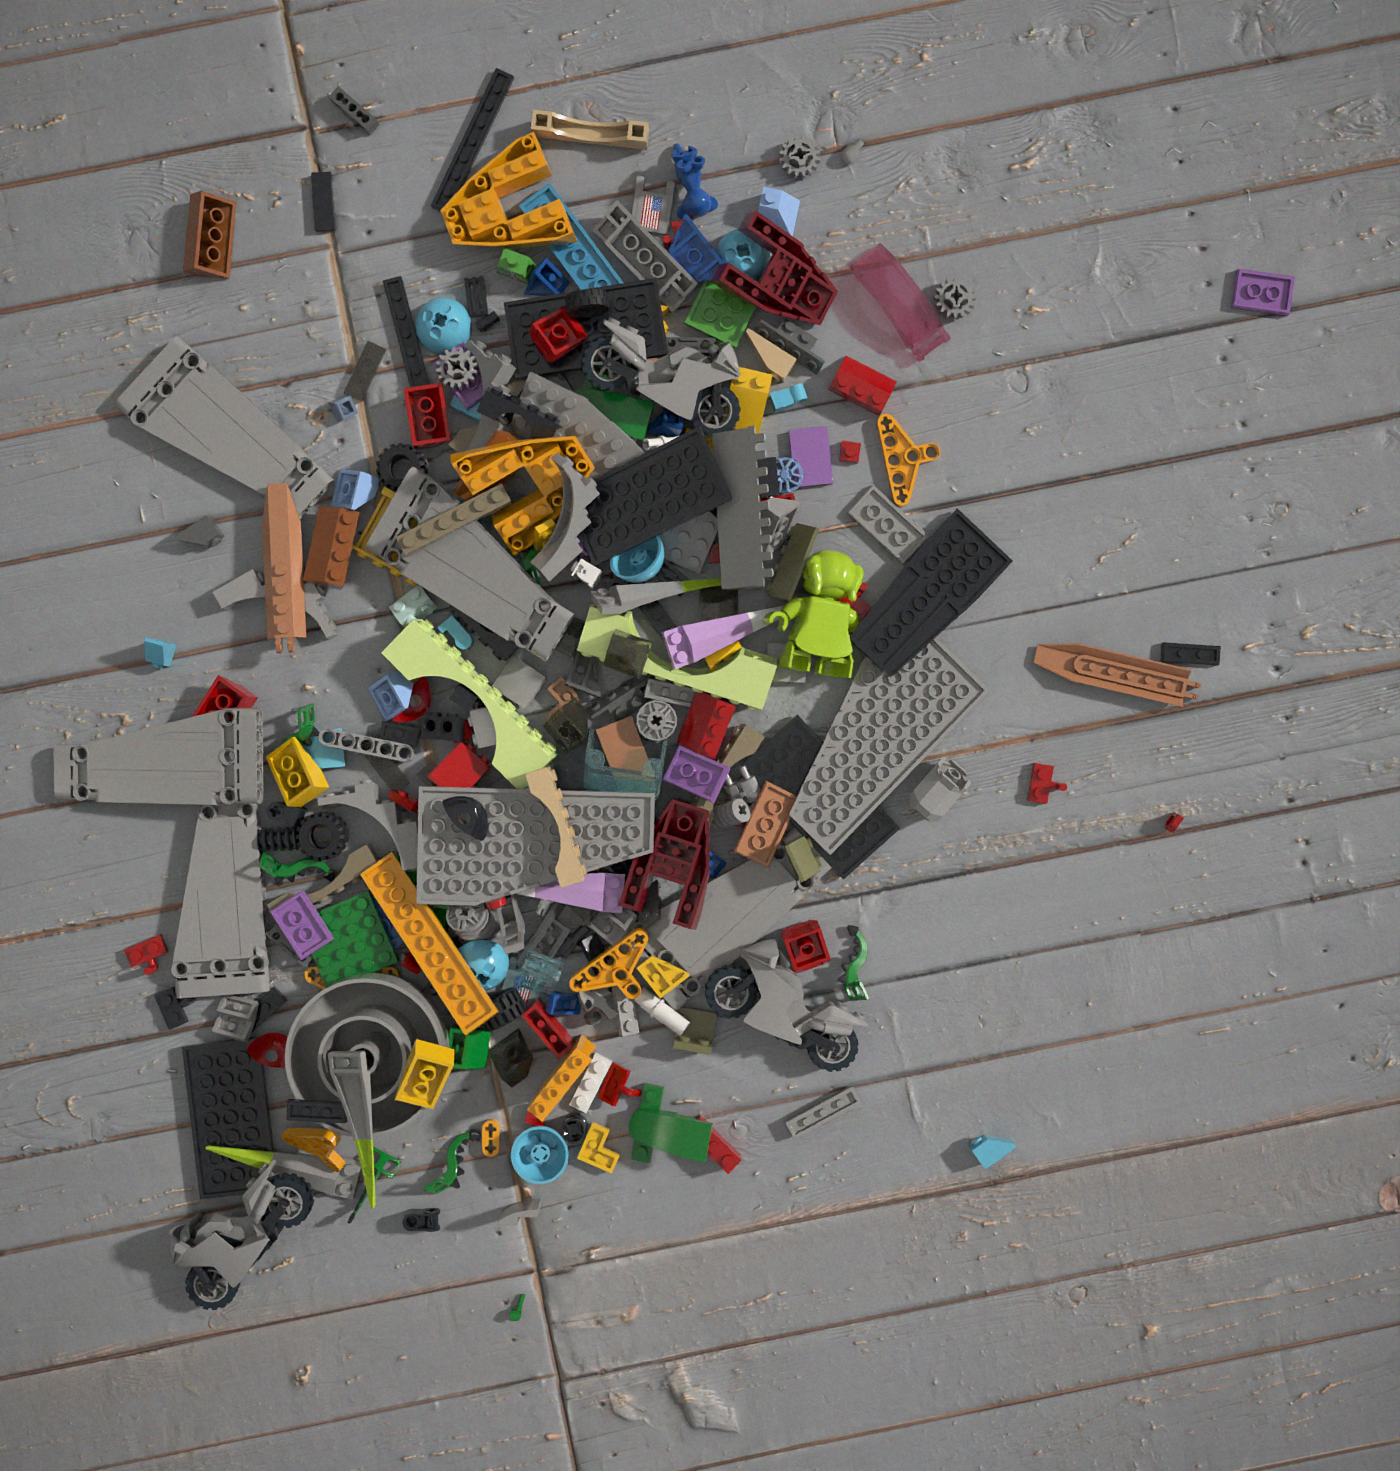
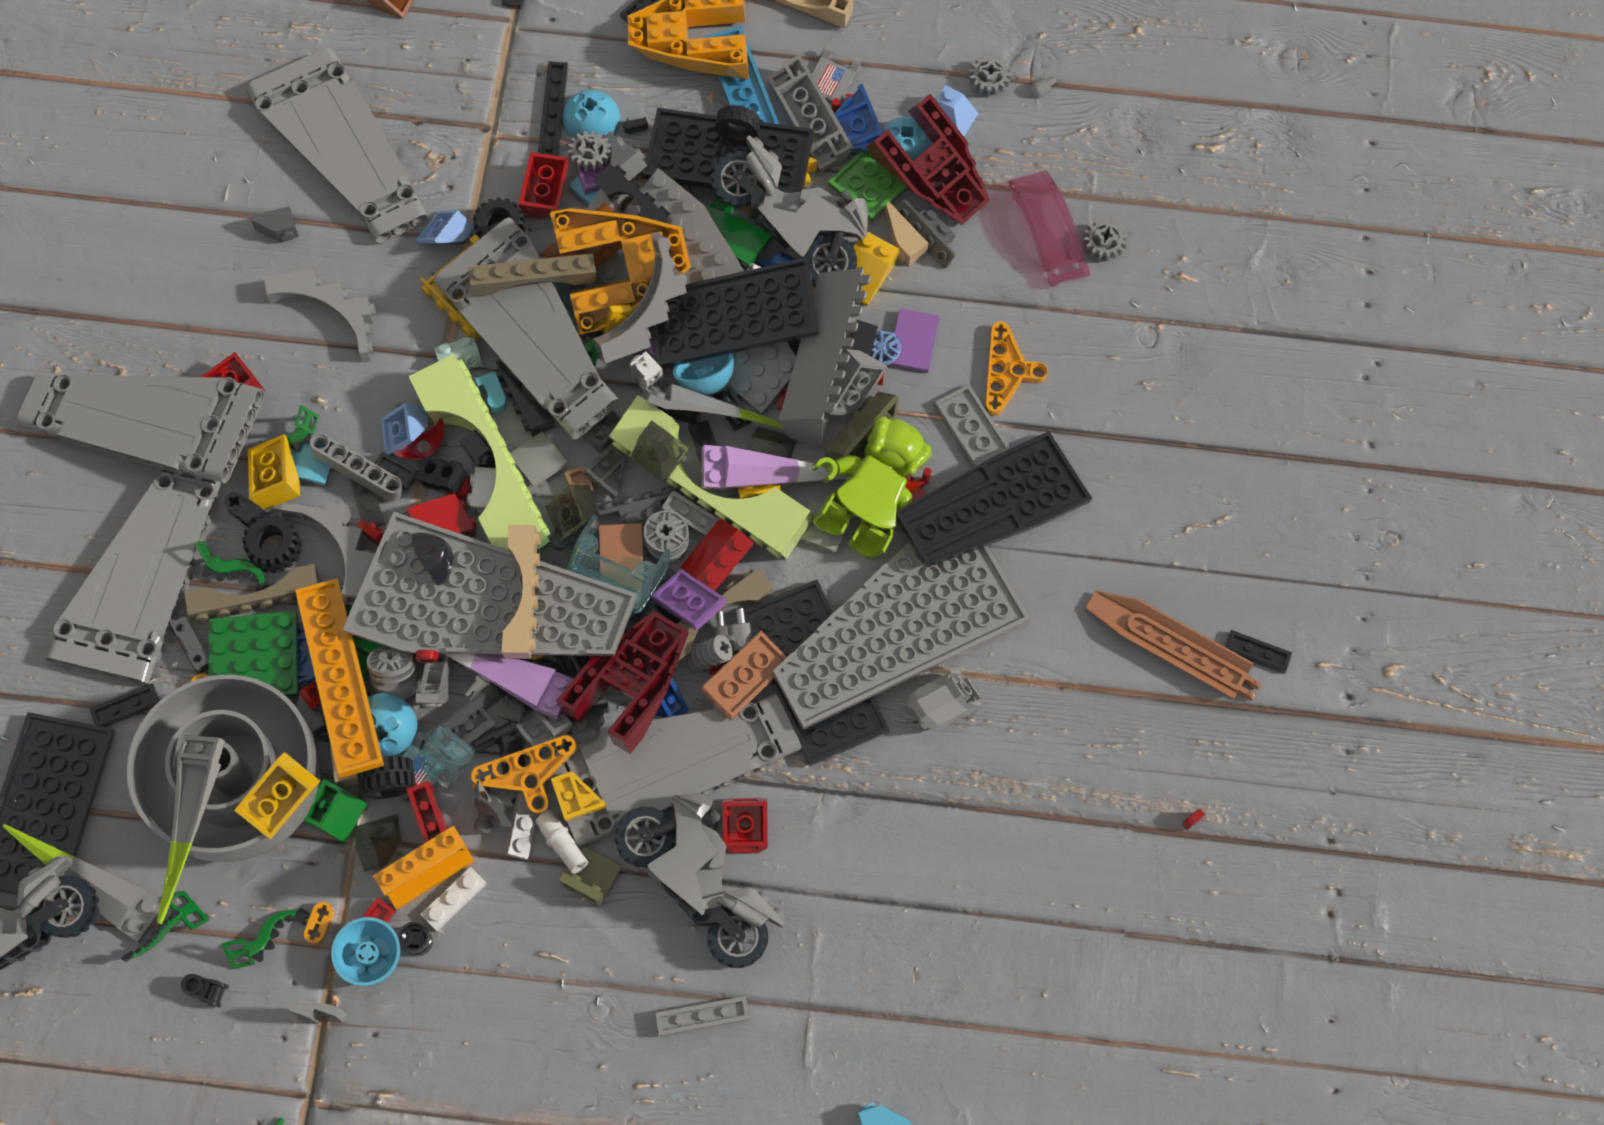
camera: 10 degrees right, 20 degrees down
red plate [124,934,169,975] -> none
medium azure slope [144,637,176,669] -> none
black plate [154,987,195,1030] -> none
light grey slope [211,995,259,1042] -> none
red piece [247,1032,287,1068] -> none
black piece [257,827,300,852] -> none
nougat hinge [262,483,306,654] -> none
medium lavender tile [269,890,335,960] -> none
light orange beam [281,1127,345,1172] -> none
black tile [286,1099,348,1123] -> none
dark orange slope [303,507,360,590] -> none
sand blue slope [328,395,358,421] -> none
clear smoke tile [344,341,386,402] -> none
black tile [464,276,489,318] -> none
bright green torso [496,248,537,284] -> none
blue slope [524,257,570,296] -> none
red slope [529,307,587,362] -> none
blue slope [546,991,581,1015] -> none
yellow plate [577,1122,620,1174] -> none
red plate [597,1062,642,1106] -> none
green slope [629,1083,713,1164] -> none
blue animal [672,143,718,219] -> none
red brick [696,1115,742,1174] -> none
medium azure leg [769,384,808,413] -> none
olive slope [782,835,822,882] -> none
red slope [829,356,897,416] -> none
green piece [838,925,869,1001] -> none
red plate [839,441,861,463] -> none
red plate [1027,763,1067,804] -> none
medium lavender tile [1231,269,1295,316] -> none

